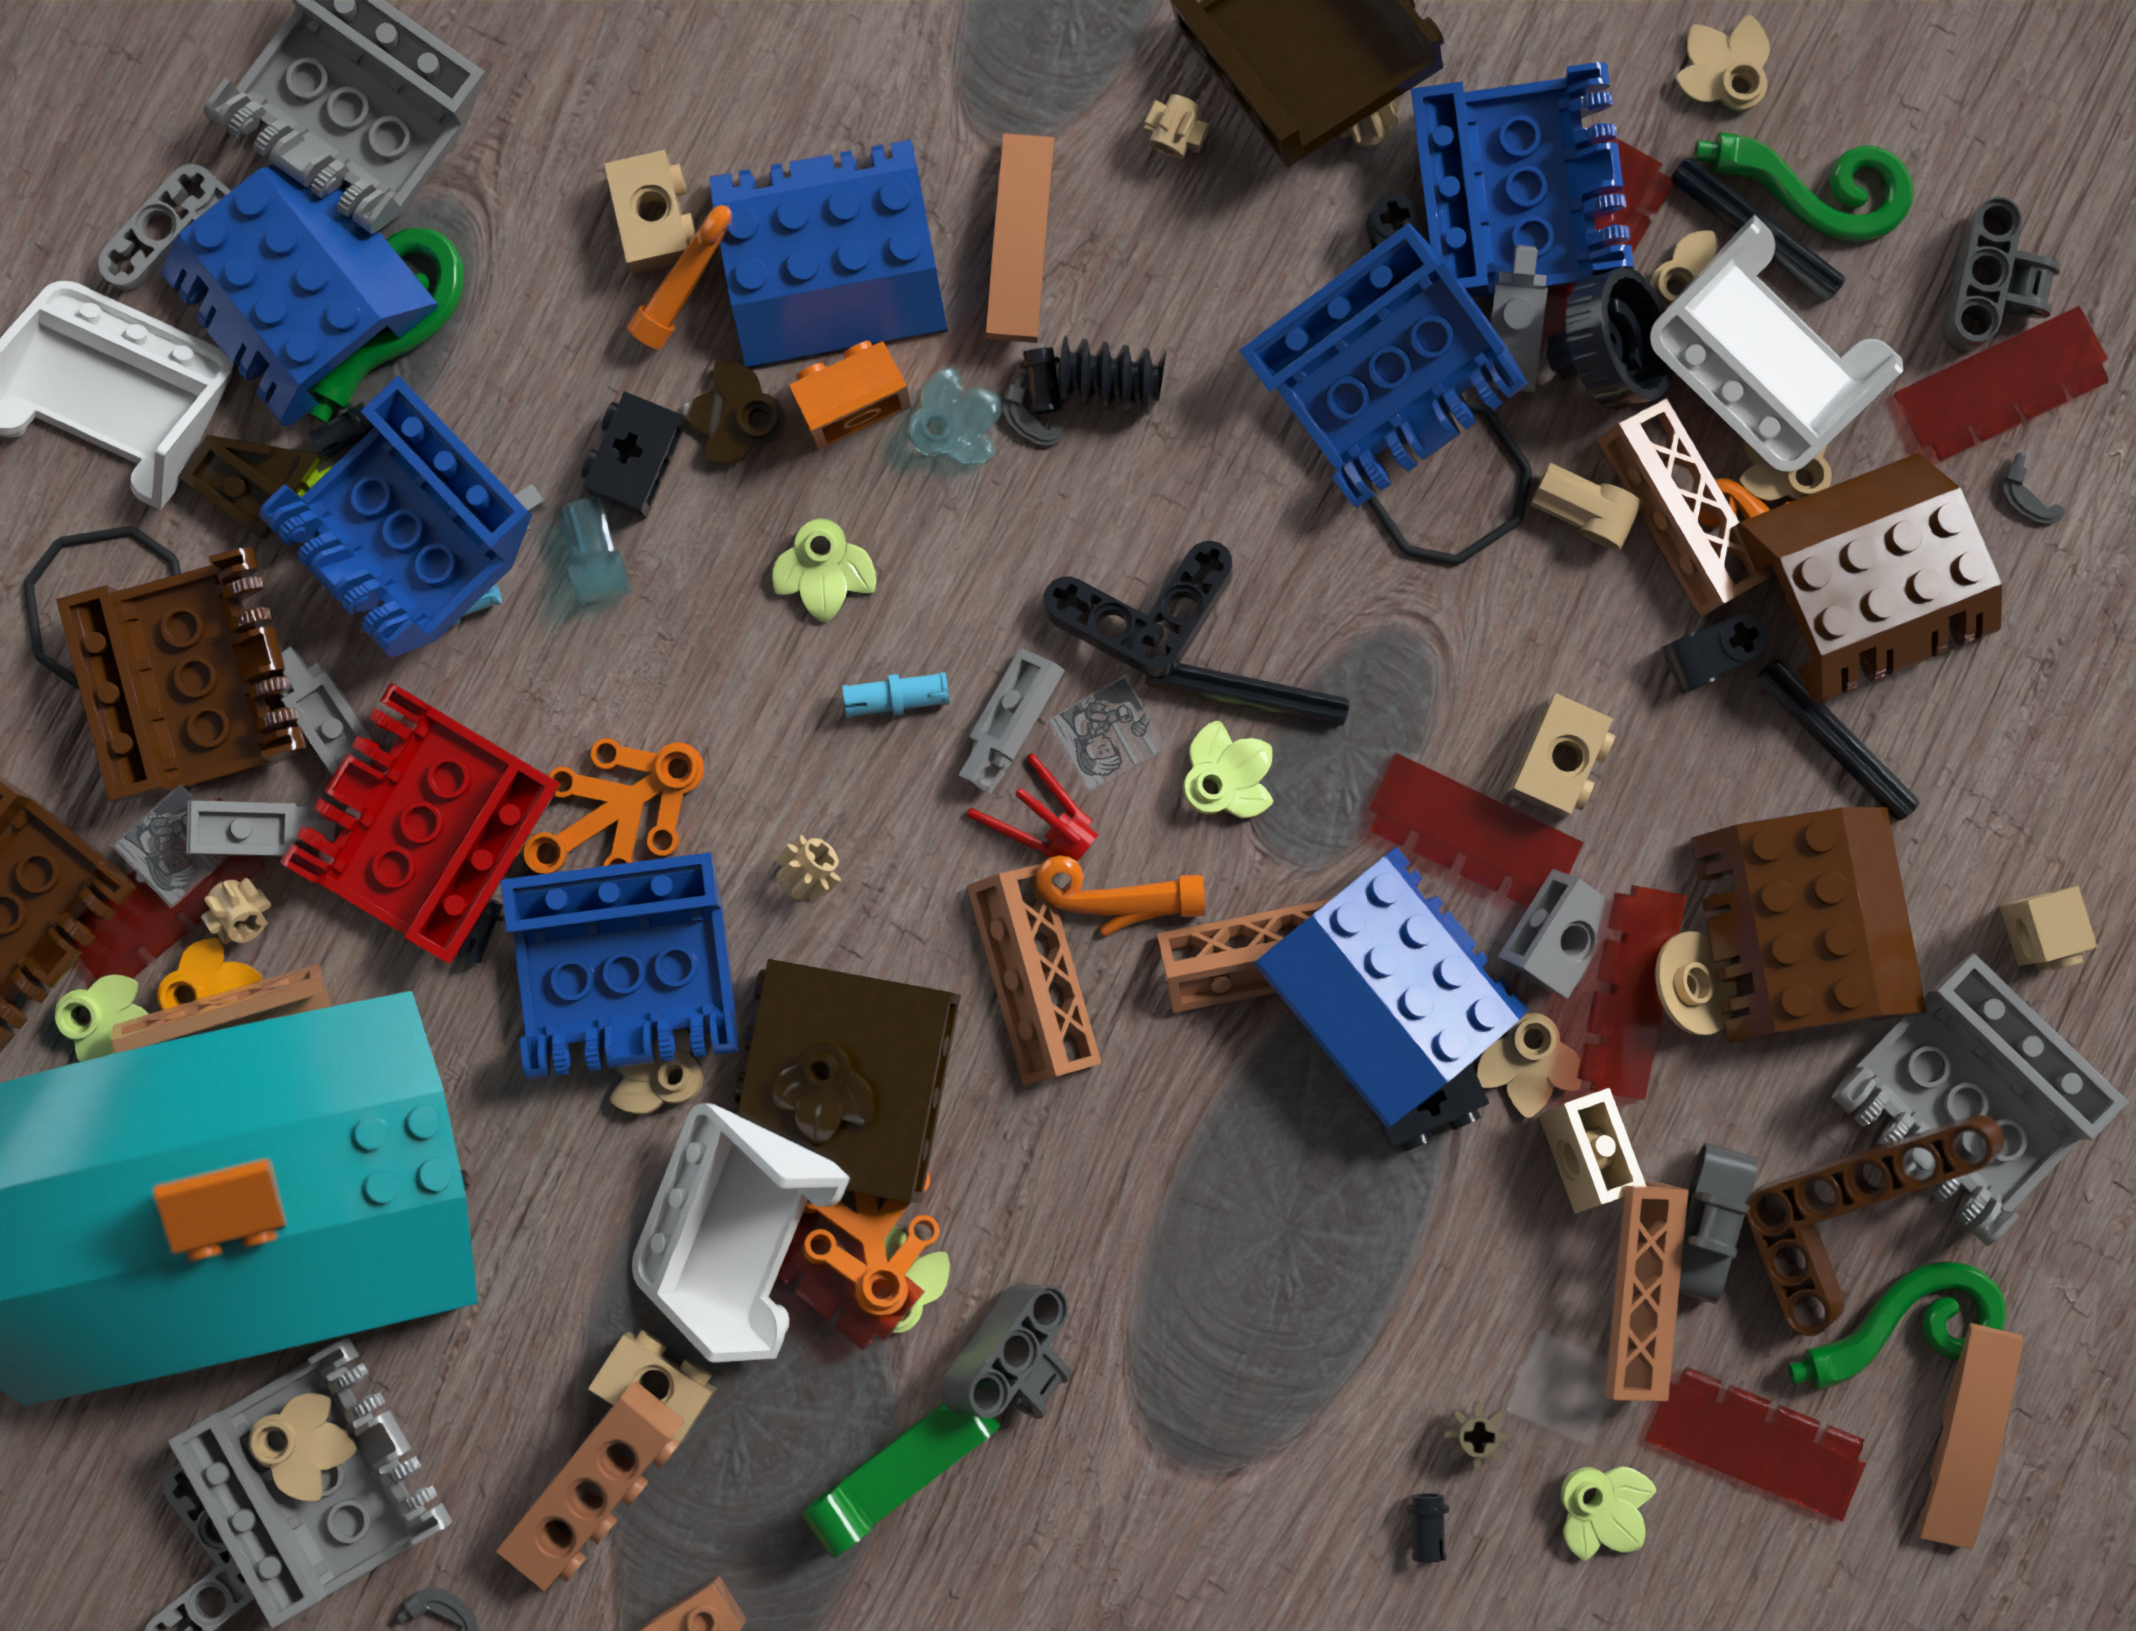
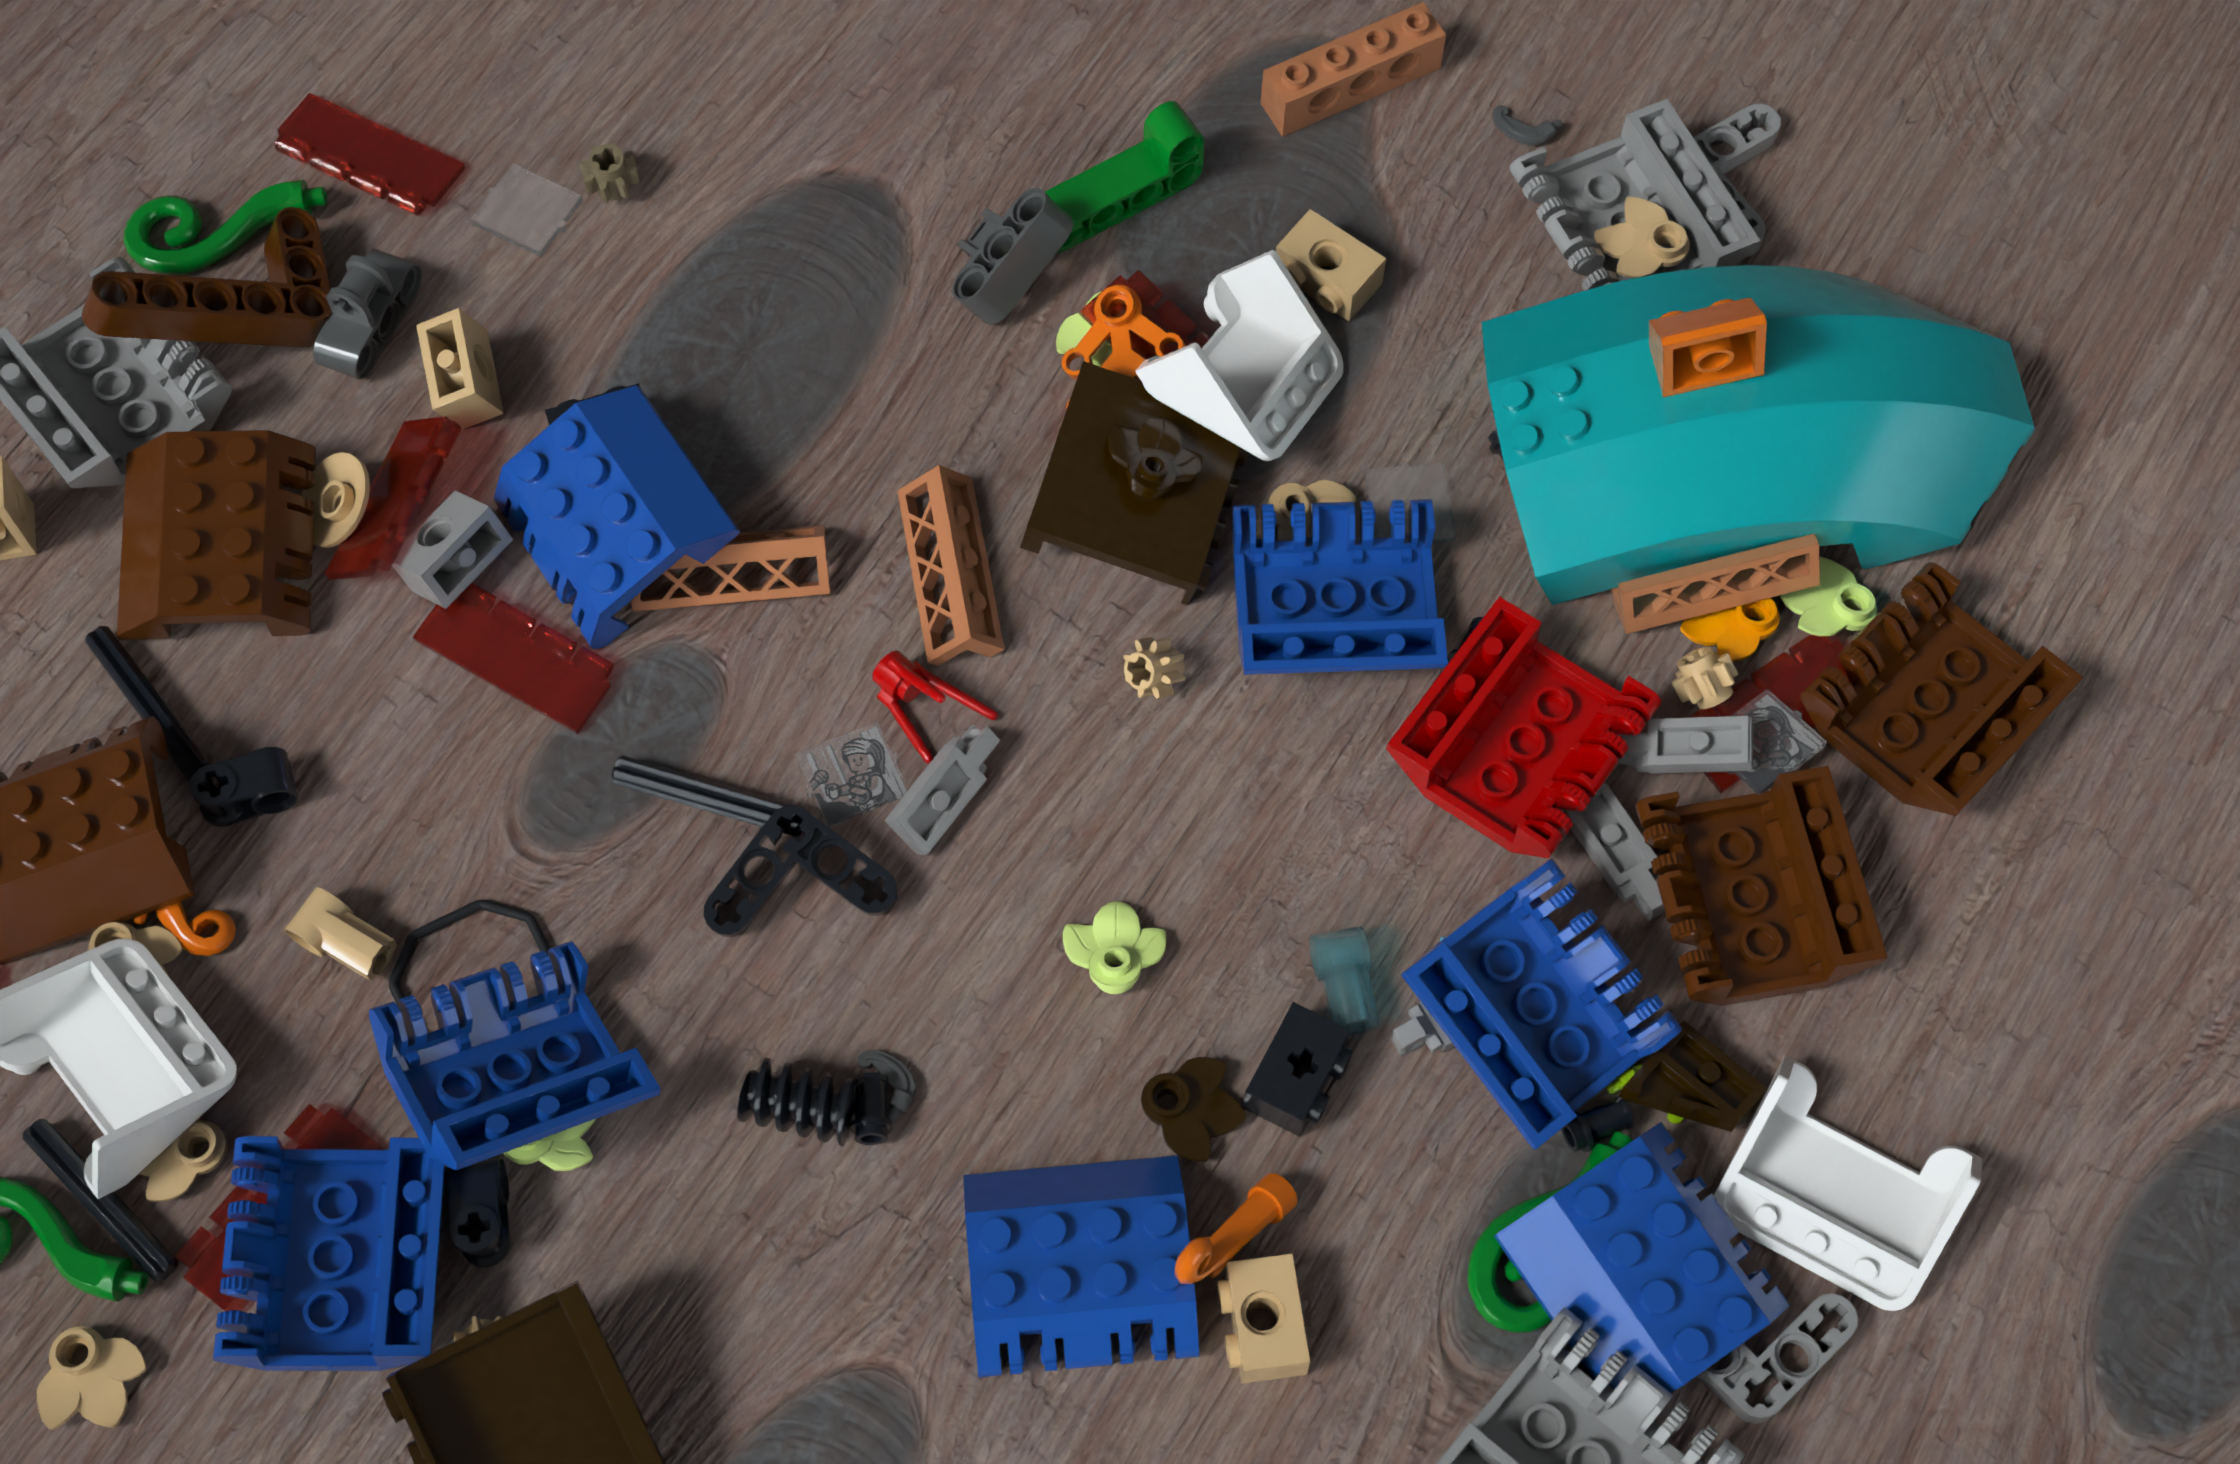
camera: 175 degrees left, 20 degrees down
black piece [23,526,181,689] -> none
nougat brick [496,1381,684,1592] -> none
orange plant [524,738,705,874] -> none
orange slope [789,341,912,450] -> none
medium azure pin [842,671,950,719] -> none
clear light blue plate [908,367,1003,466] -> none
nougat slope [986,133,1054,343] -> none
orange plant [1036,856,1205,936] -> none
tan gear [1144,94,1210,159] -> none
yellowish green plate [1183,720,1273,818] -> none
black pin [1407,1493,1449,1563] -> none
tan plate [1477,1013,1582,1118] -> none
light grey hinge [1490,245,1548,392] -> none
tan brick [1507,693,1615,818] -> none
black piece [1546,267,1673,410] -> none
yellowish green plate [1561,1466,1656,1561] -> none
nougat fence [1597,398,1771,618] -> none
nougat fence [1605,1181,1688,1401] -> none
nougat slope [1918,1323,2024,1550] -> none
none -> clear piece [1364,462,1456,544]

